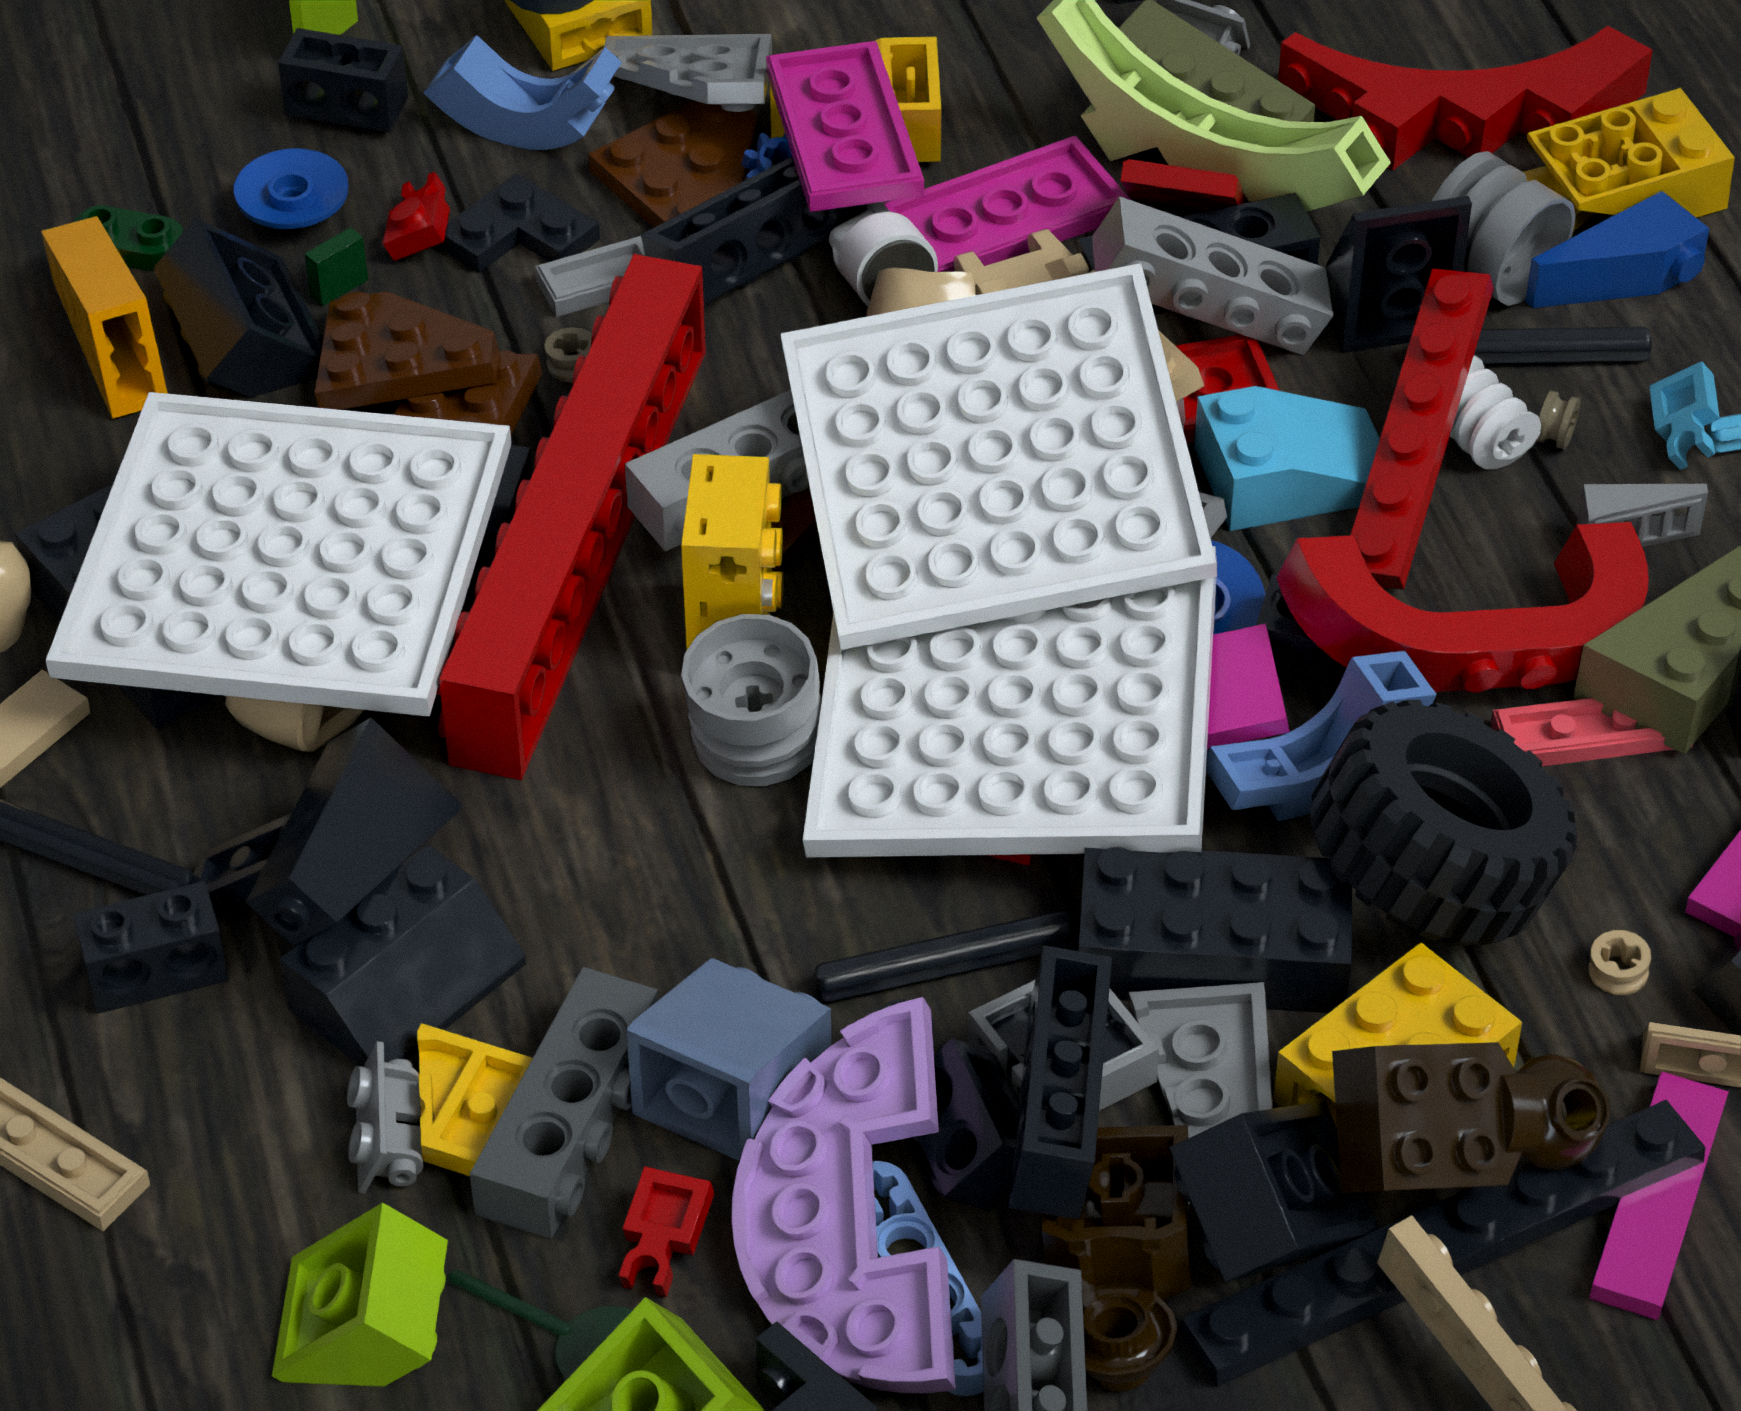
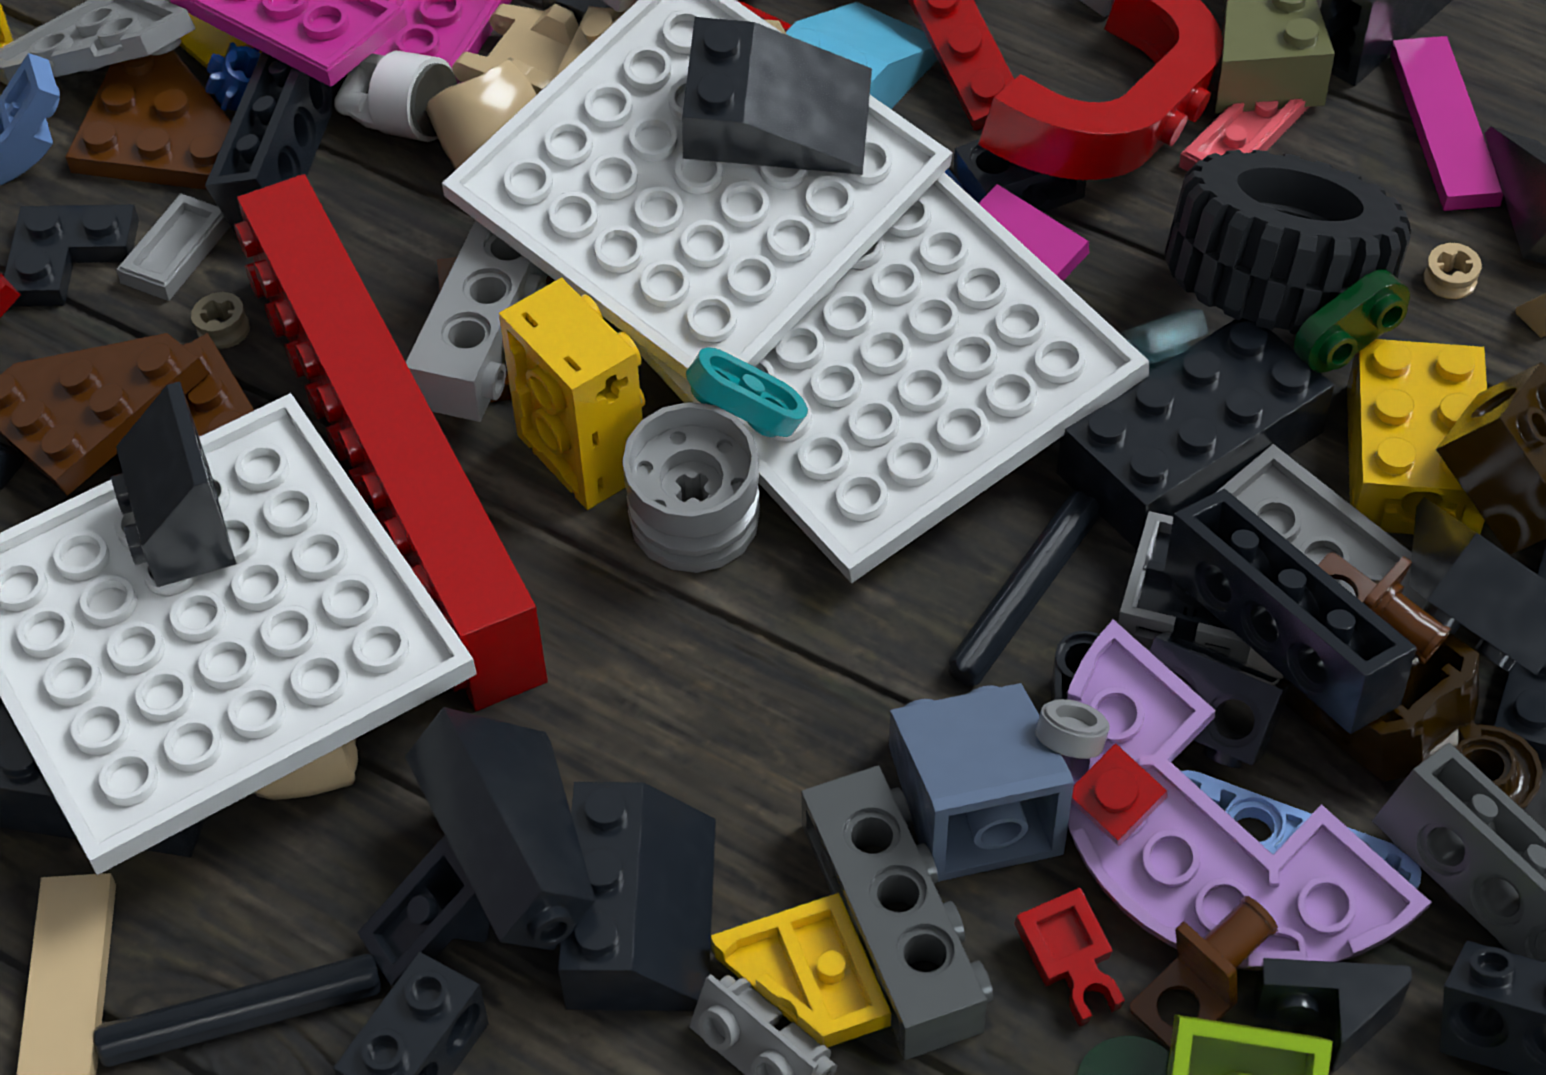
camera: 40 degrees left, 5 degrees up
medium blue arch [1206,651,1437,821] -> none
none -> black slope [111,381,237,588]
none -> black slope [682,17,872,175]
none -> teal plate [686,347,808,438]
none -> light grey tile [1035,699,1110,759]
none -> red plate [1071,743,1167,847]
none -> clear light blue slope [1120,309,1209,371]
none -> reddish brown bracket [1130,896,1278,1050]
none -> dark green plate [1294,270,1410,373]
none -> reddish brown bracket [1318,552,1452,664]

